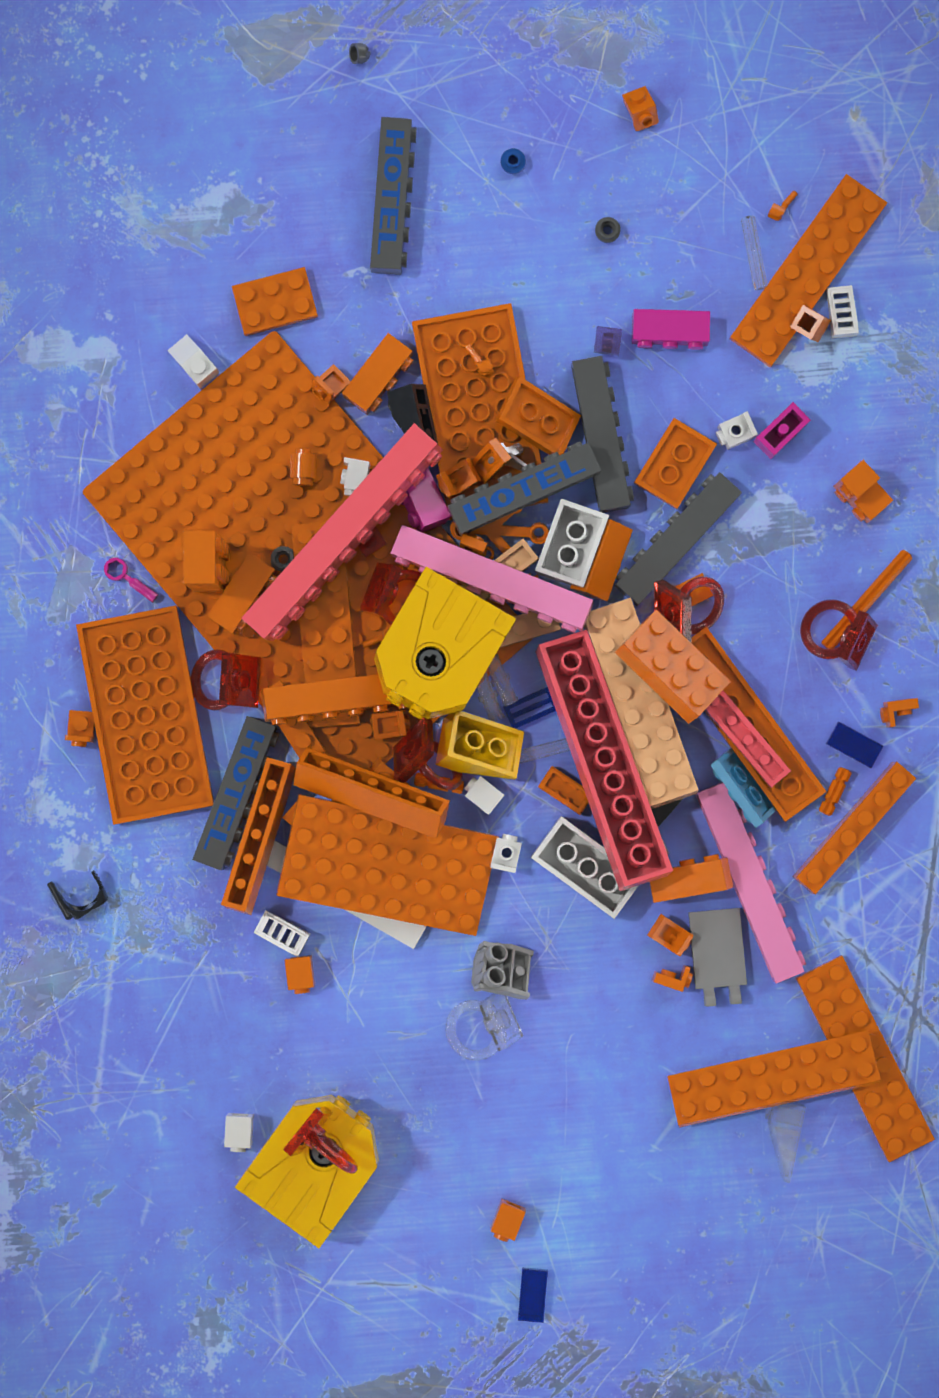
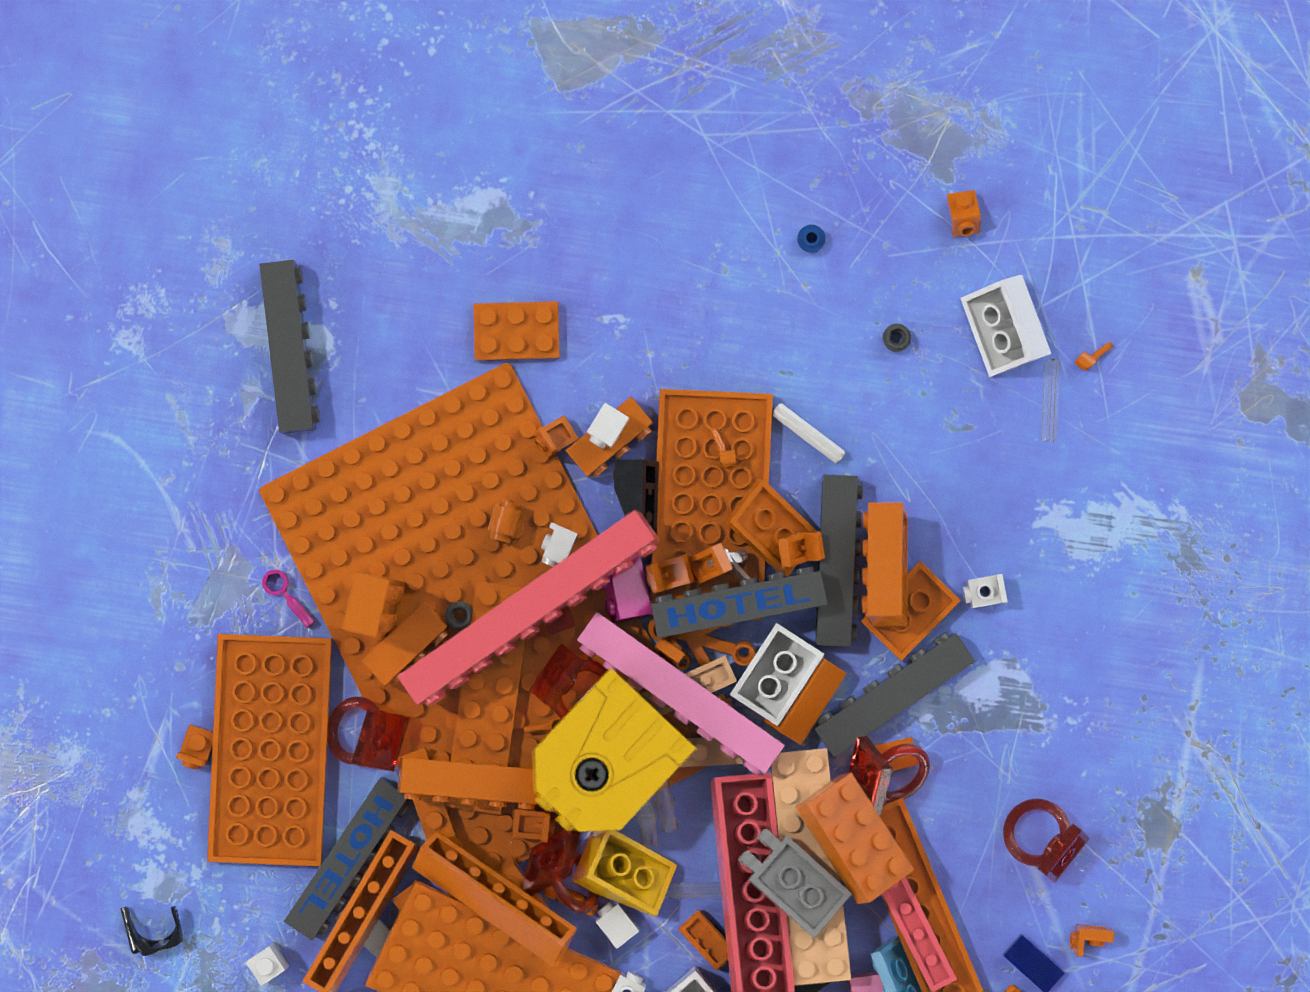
camera: 15 degrees right, 0 degrees up
white slope [167,334,220,390] -> none
dark grey hinge [349,43,370,64] -> none
dark grey brick [370,117,417,275] -> none
clear blue tile [503,687,556,729] -> none
clear purple tile [593,326,622,356] -> none
dark pink brick [632,309,710,350] -> none
orange plate [729,174,887,368] -> none
dark pink brick [753,402,811,459] -> none
brick [790,305,831,342] -> none
orange axle [822,550,913,651] -> none
white slope [826,285,859,339] -> none
orange brick [833,460,893,523] -> none
none -> white brick [245,942,290,986]
none -> dark grey brick [259,260,320,434]
none -> white brick [587,403,630,449]
none -> light grey tile [737,829,852,938]
none -> white axle [772,403,845,463]
none -> orange bracket [778,531,825,567]
none -> orange brick [862,502,908,626]
none -> white slope [960,275,1051,377]

